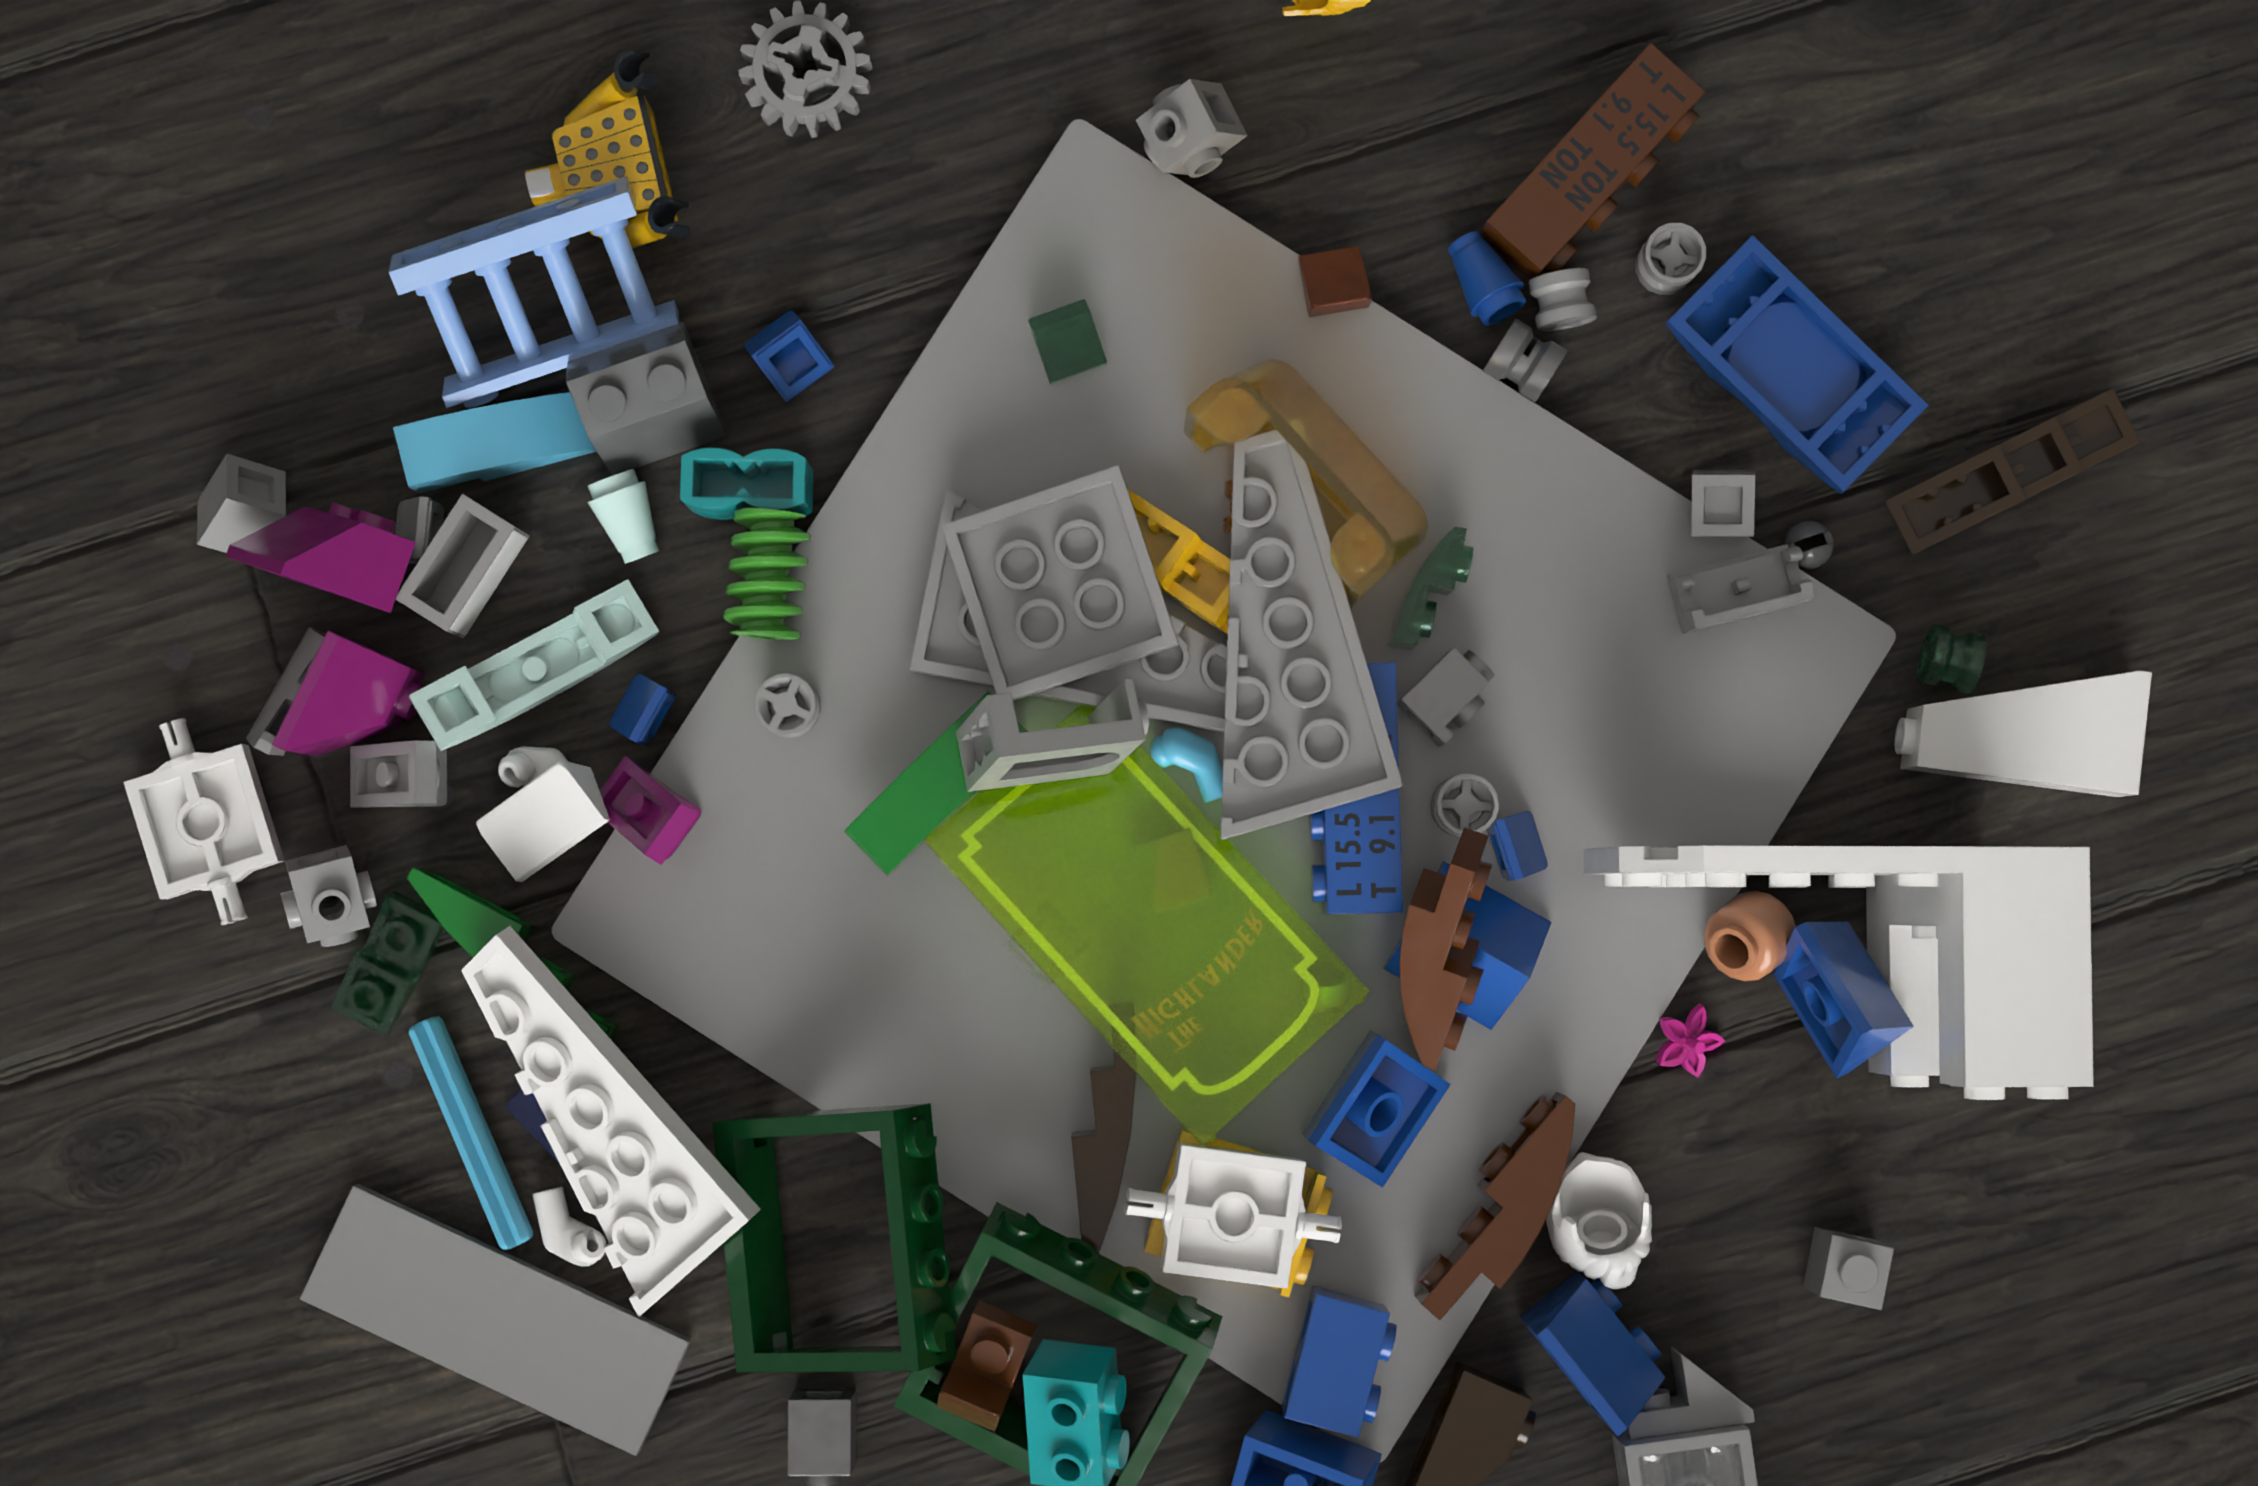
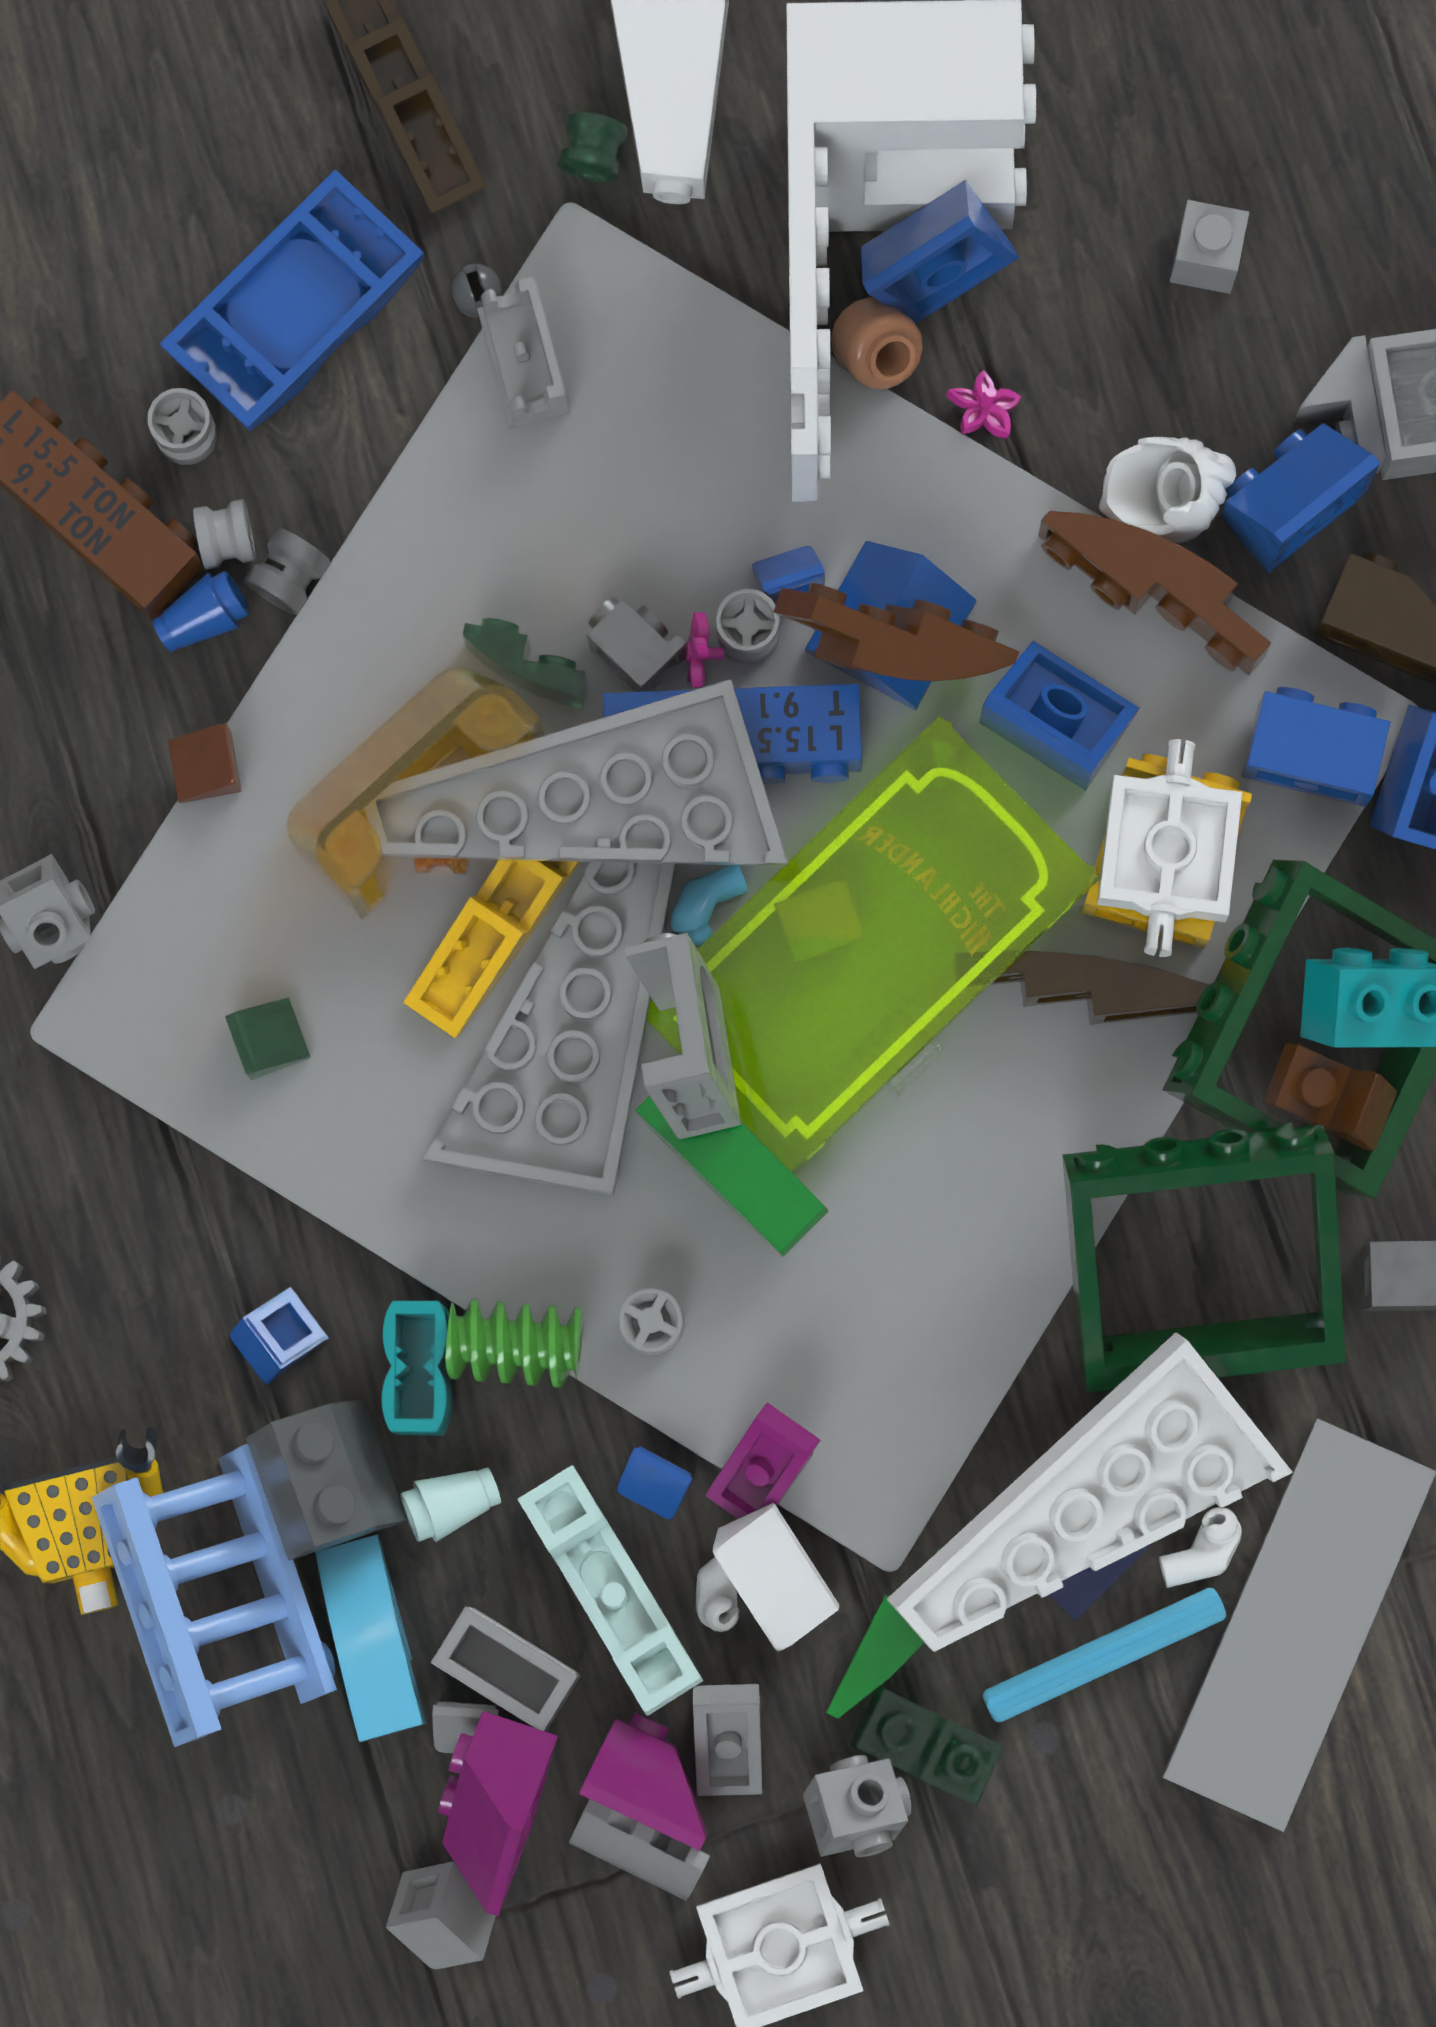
camera: 80 degrees left, 5 degrees down
light grey plate [941,465,1179,701] -> none
light grey panel [1691,470,1756,537] -> none
none -> dark pink plant [685,612,724,688]

